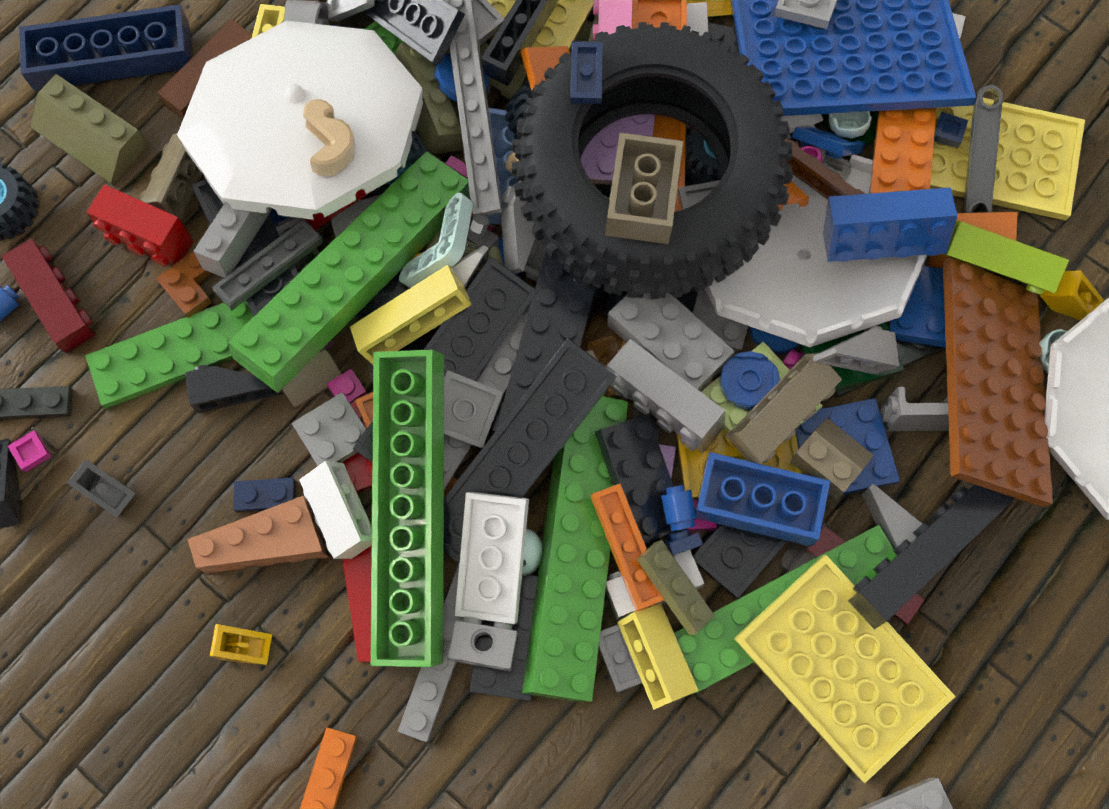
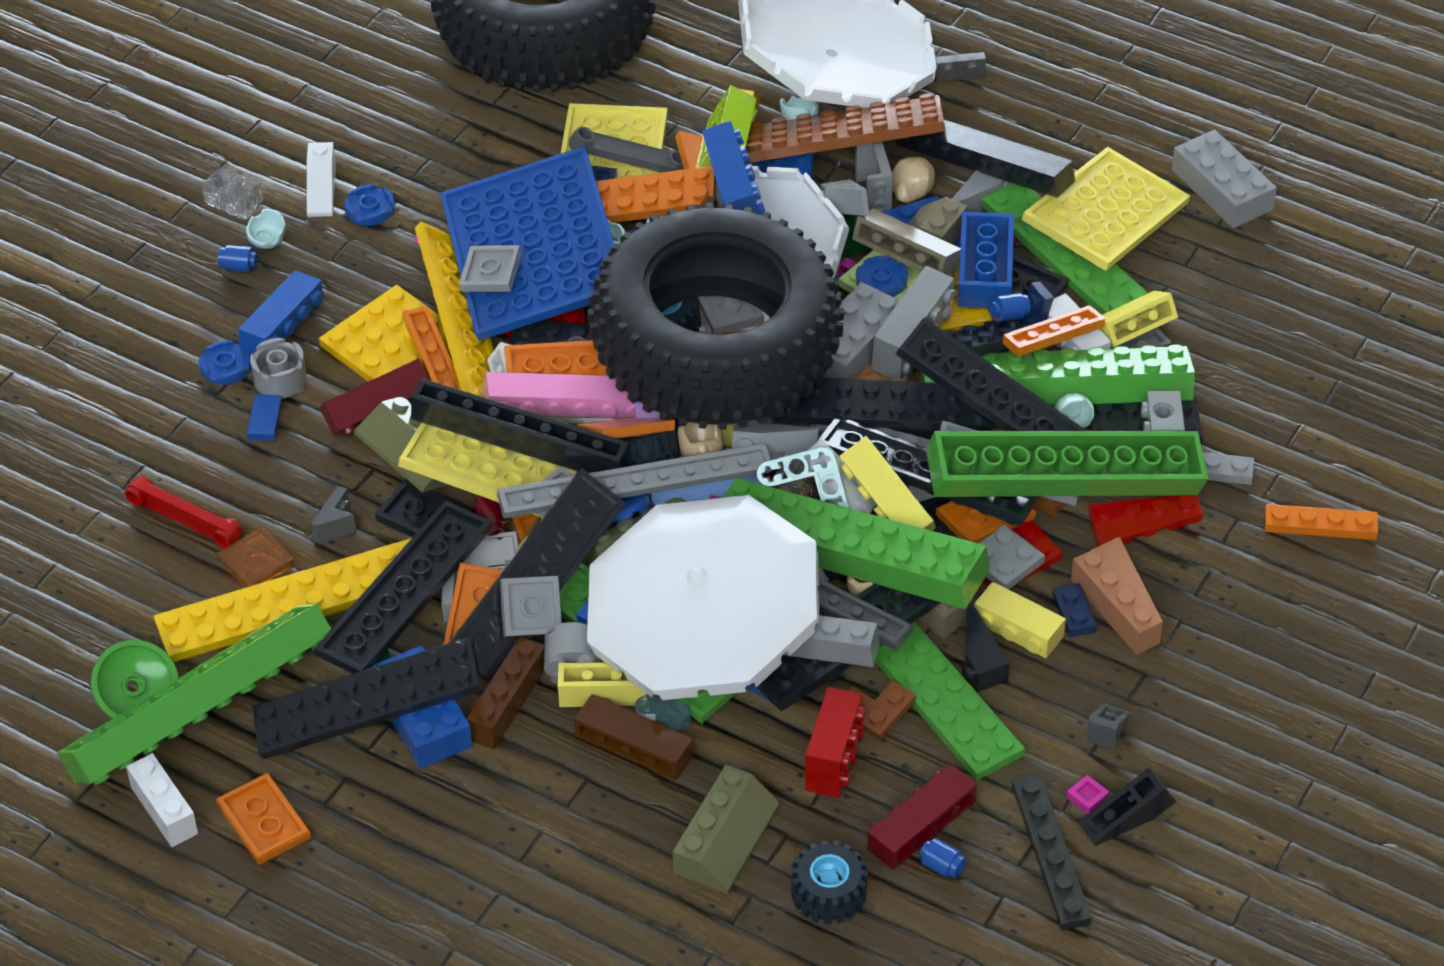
camera: 100 degrees left, 25 degrees down
dark blue brick [19,4,192,91] -> none
dark tan slope [140,133,203,221] -> none
yellow slope [210,624,272,665] -> none
white brick [299,461,372,559] -> none
tan animal [303,99,355,176] -> none
white plate [455,492,529,624] -> none
dark blue plate [570,41,603,104] -> none
dark tan brick [605,133,683,244] -> none
olive plate [636,540,714,636] -> none
none -> tan hair [892,157,935,203]
none -> light yellow brick [974,582,1066,658]

